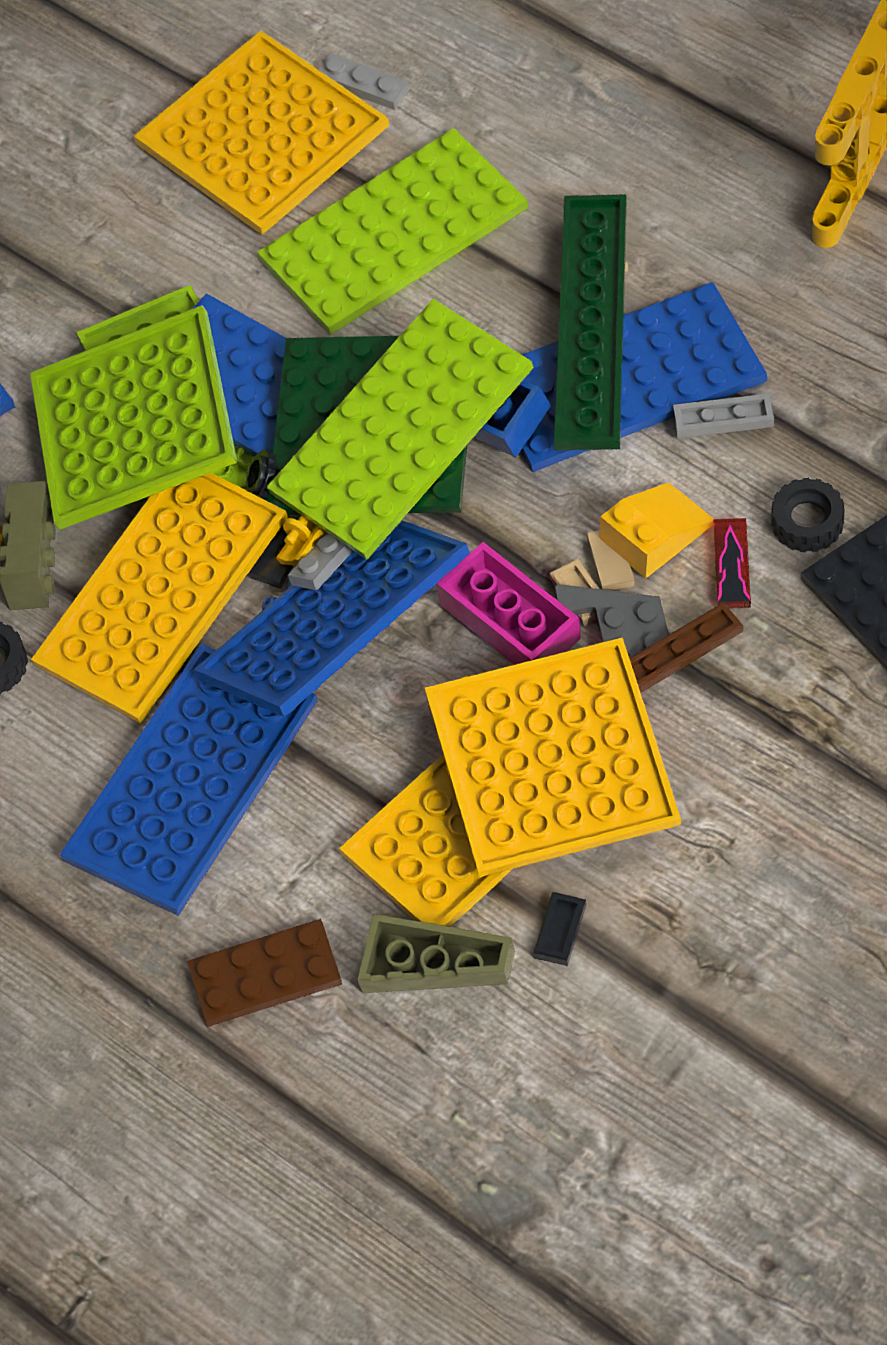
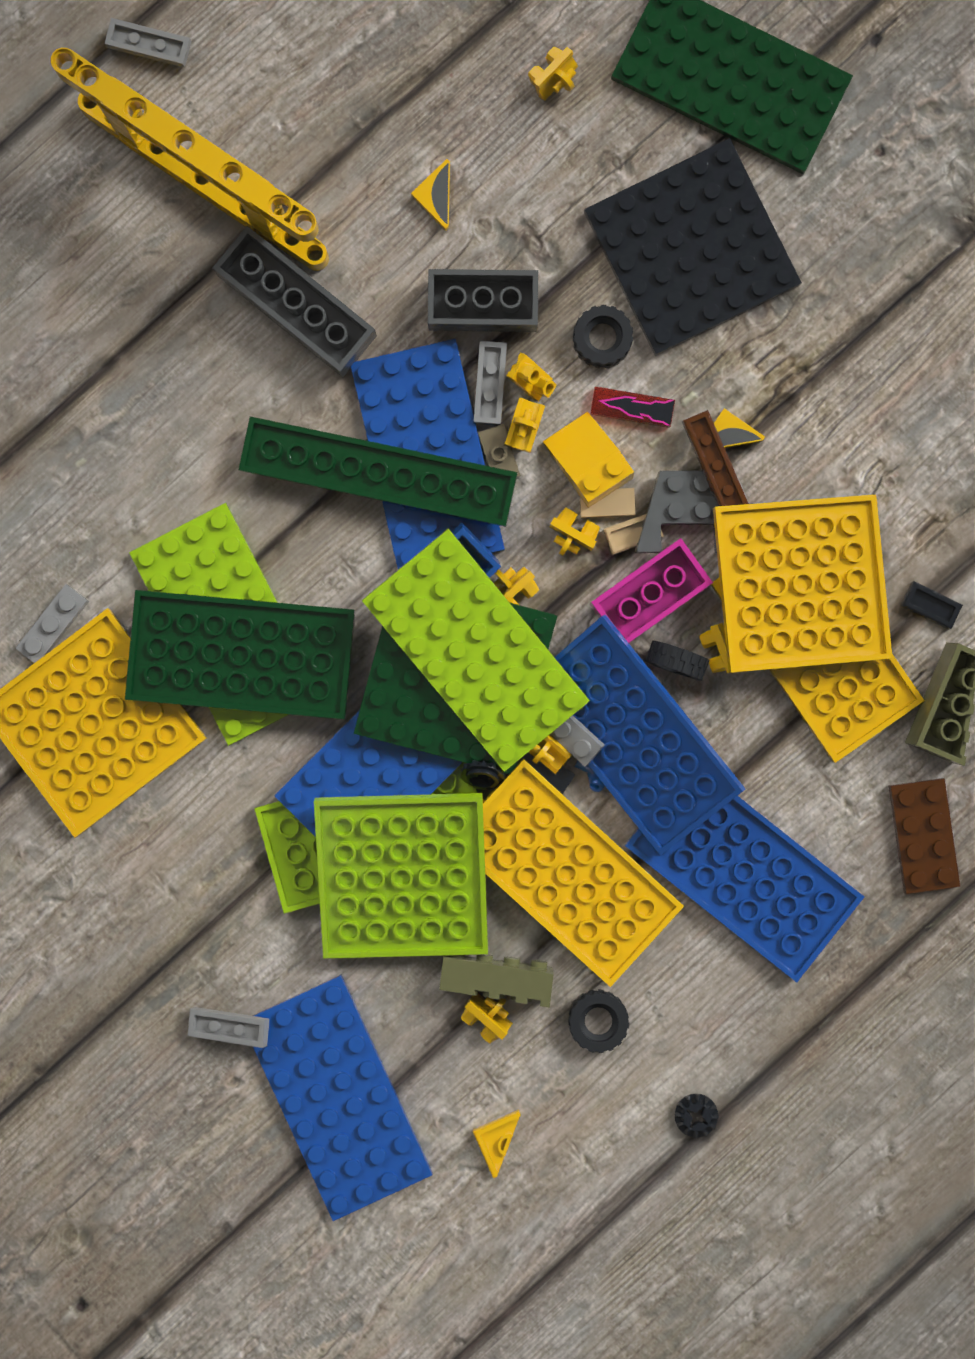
camera: 85 degrees left, 30 degrees up
none -> dark green plate [125,590,355,719]
none -> dark grey brick [213,226,377,378]
none -> dark grey brick [428,269,538,332]
none -> dark tan plate [478,424,520,478]
none -> yellow hips [494,566,539,605]
none -> yellow hips [504,397,545,453]
none -> yellow hips [506,352,557,402]
none -> yellow hips [549,507,600,556]
none -> black tyre [645,640,709,681]
none -> tile [714,408,765,448]

